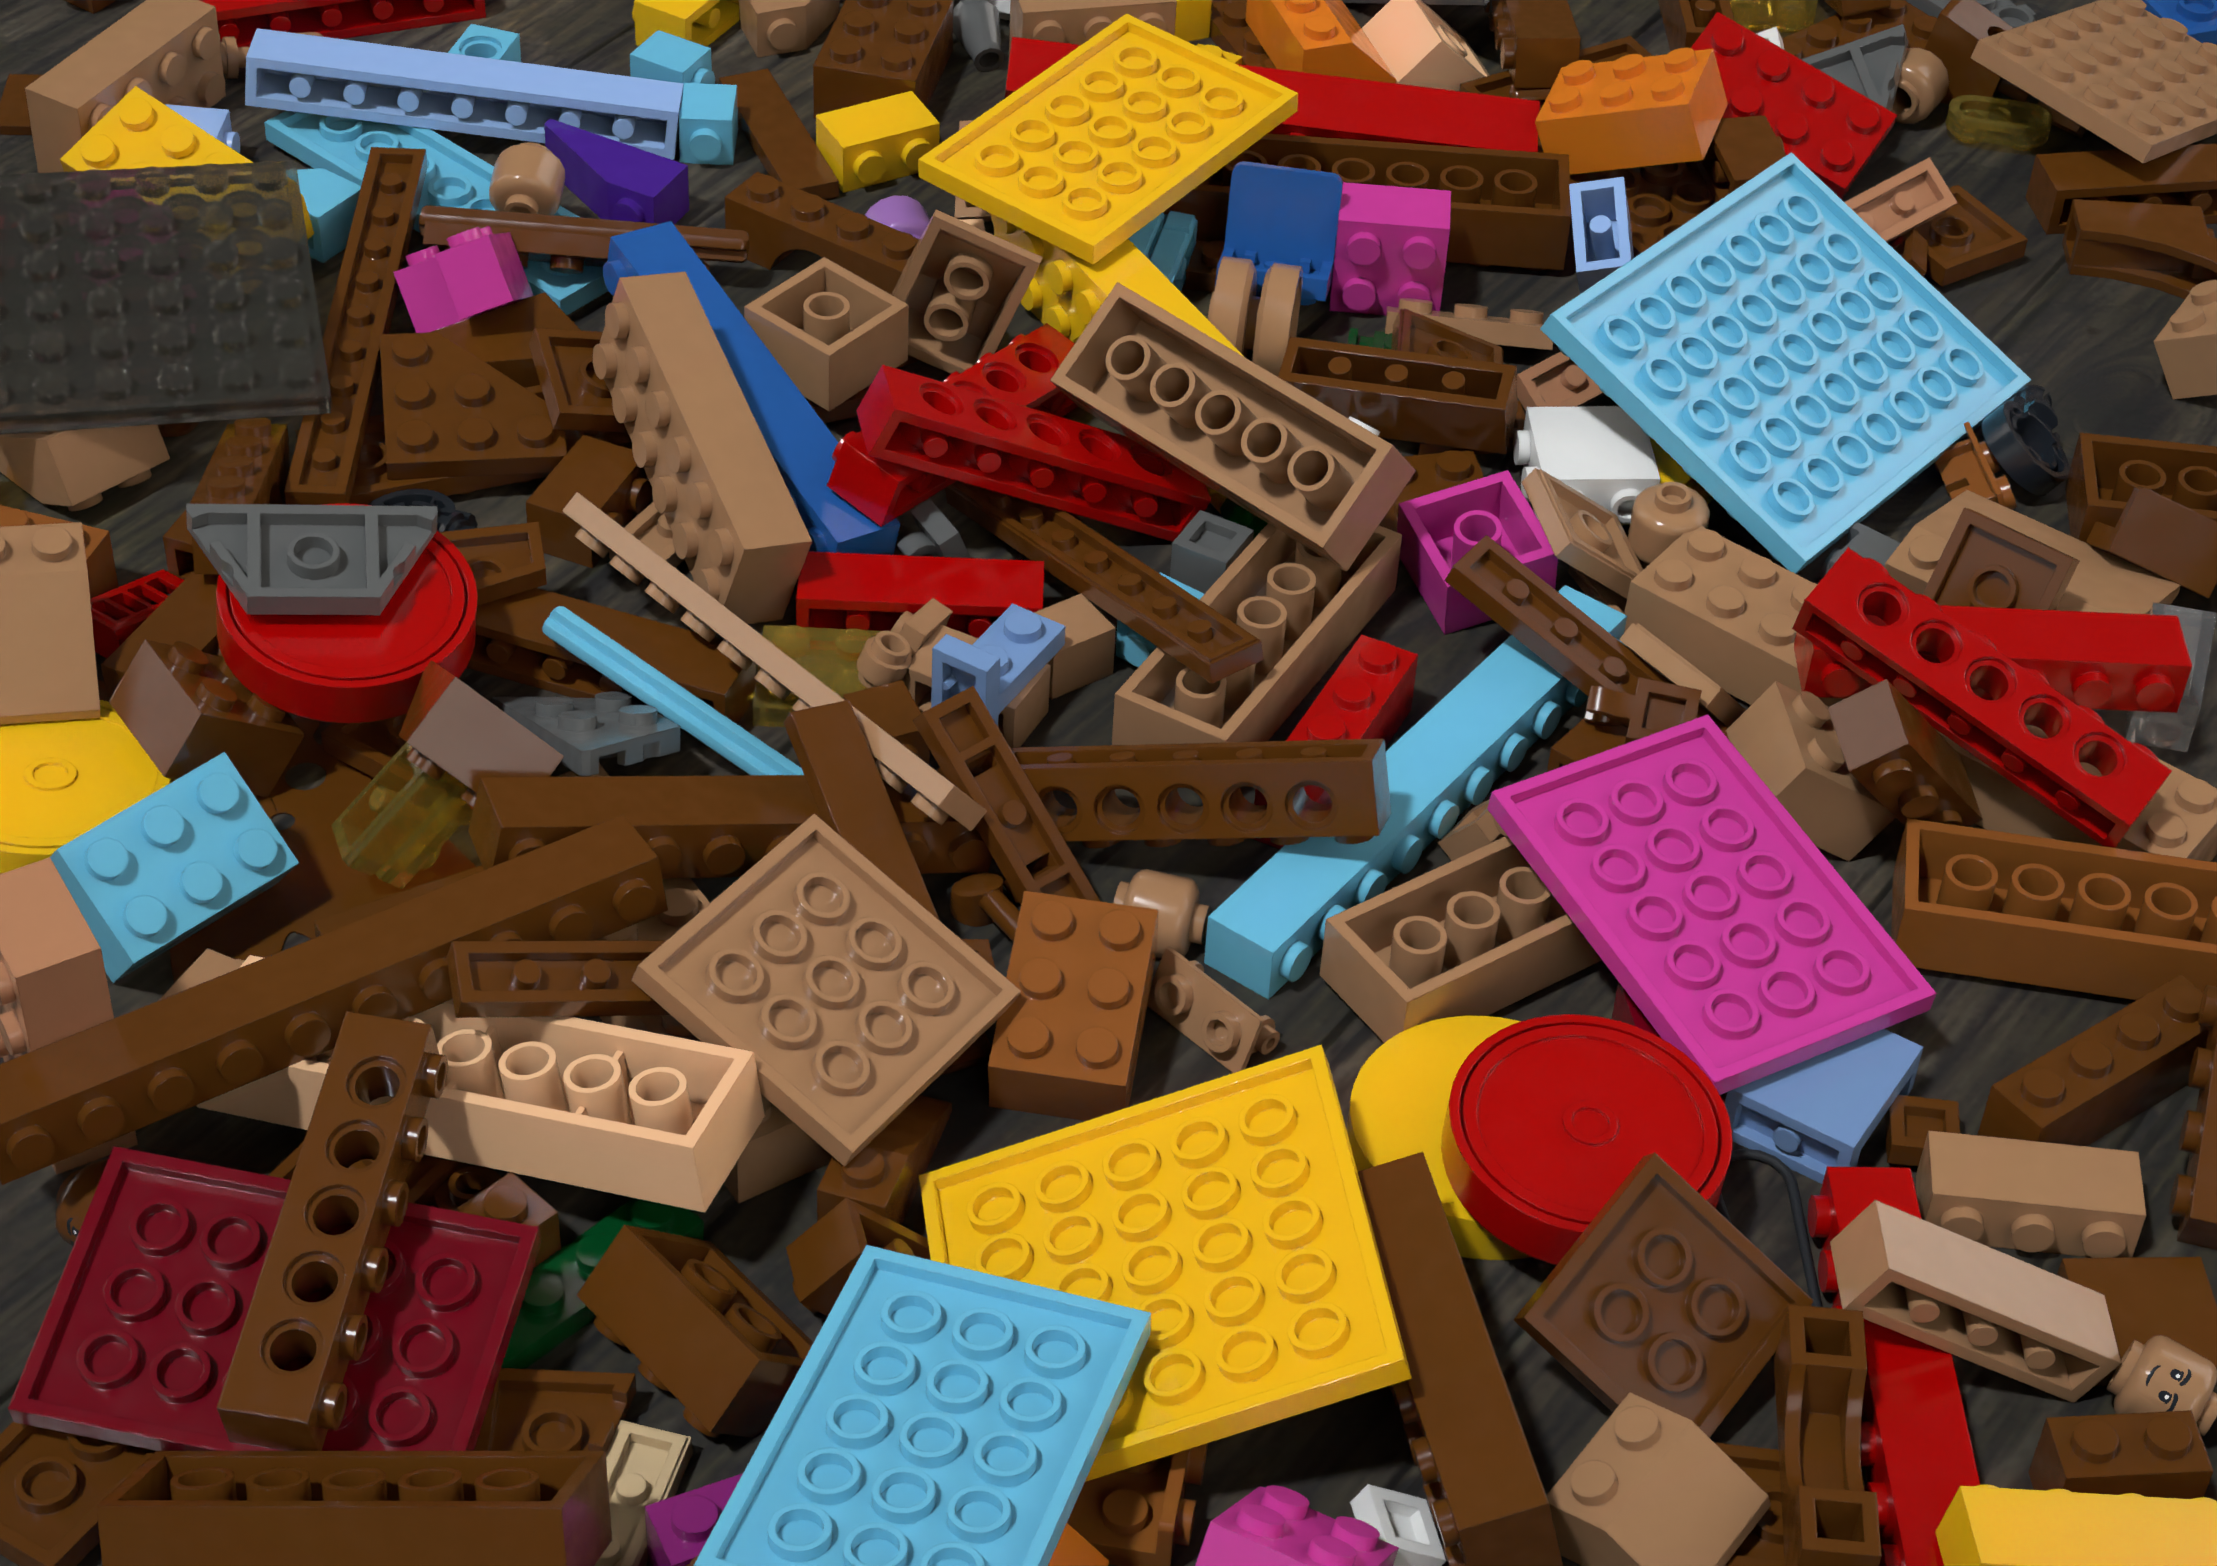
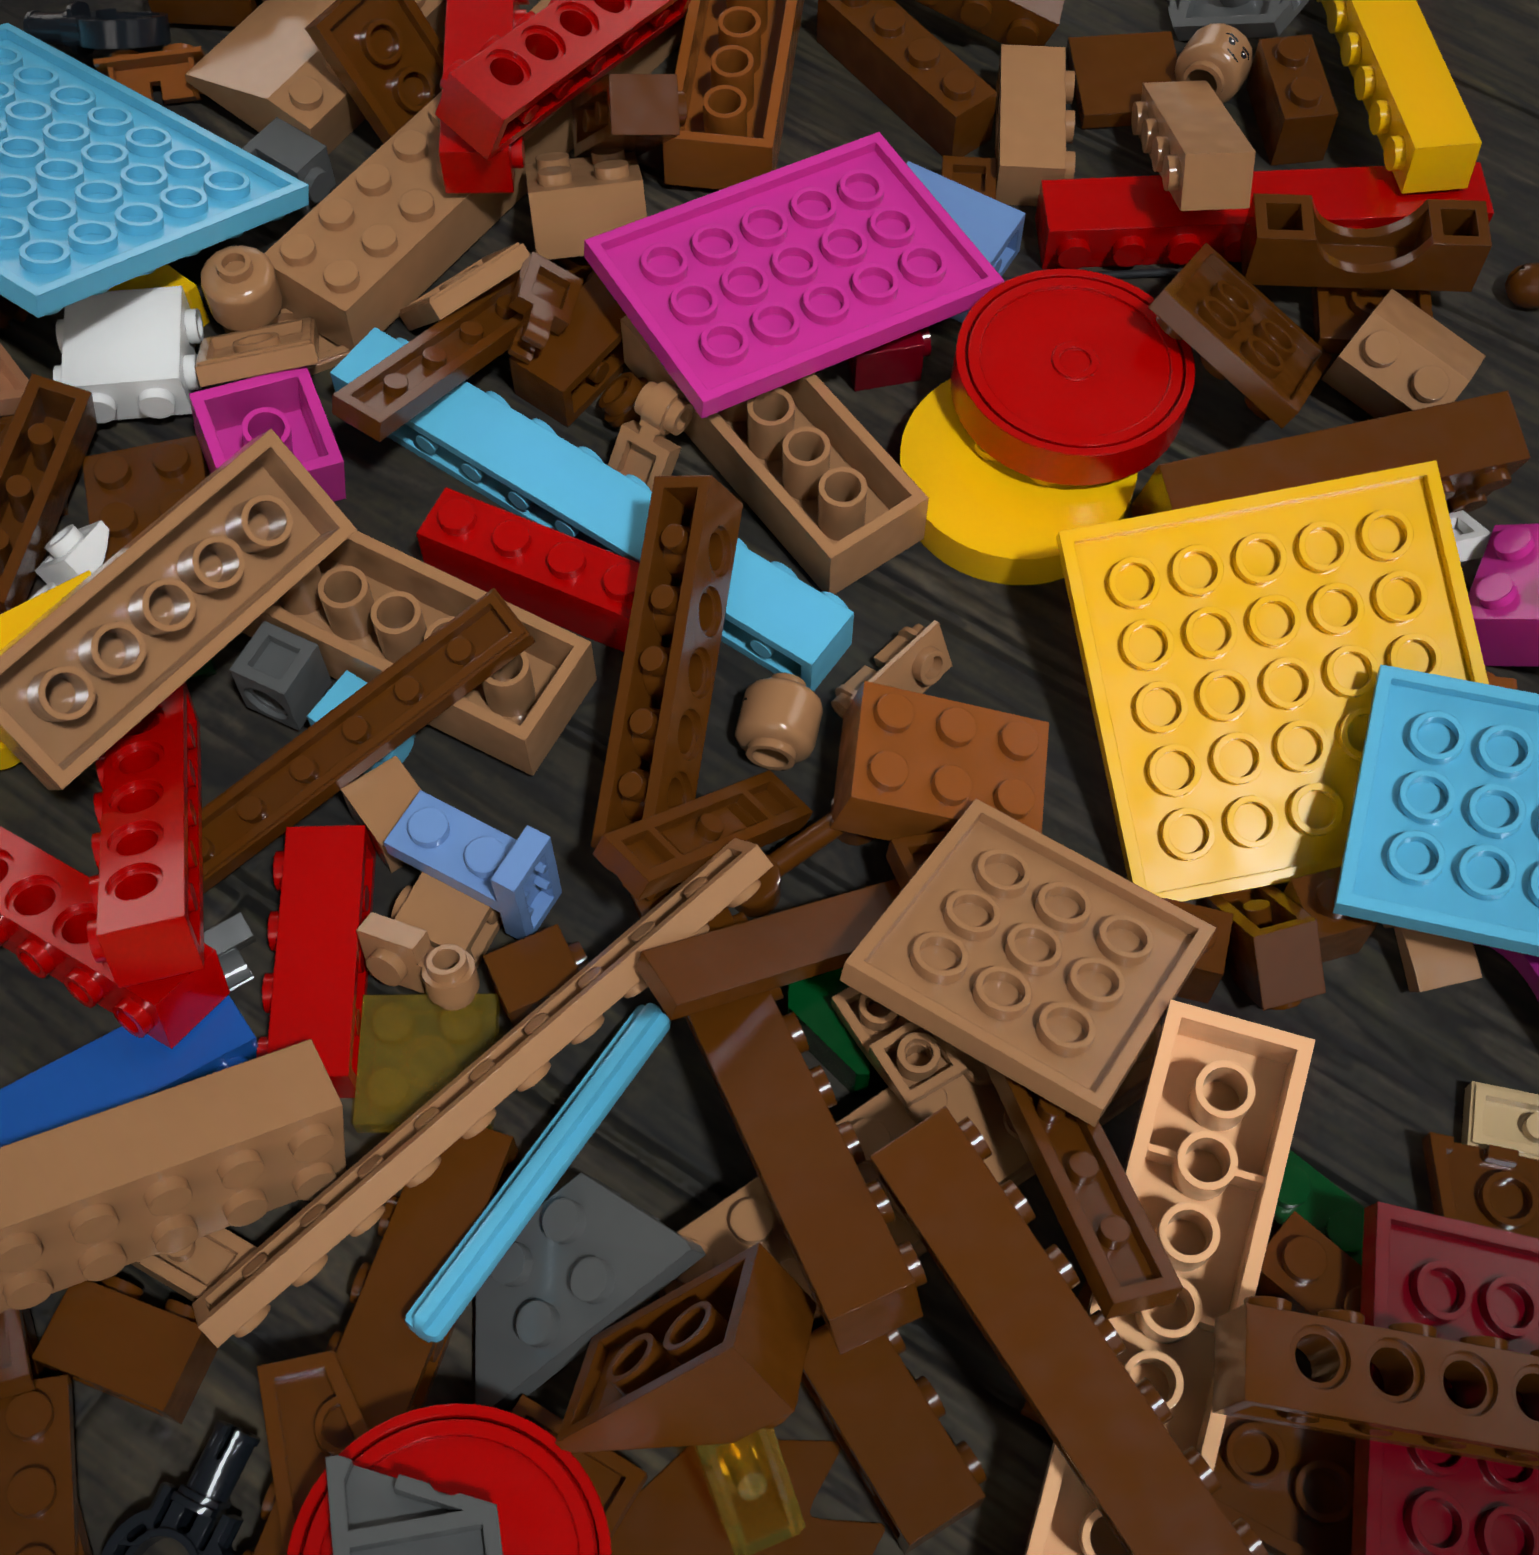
camera: 90 degrees left, 20 degrees up
reddish brown slope [576,1225,814,1438] -> none

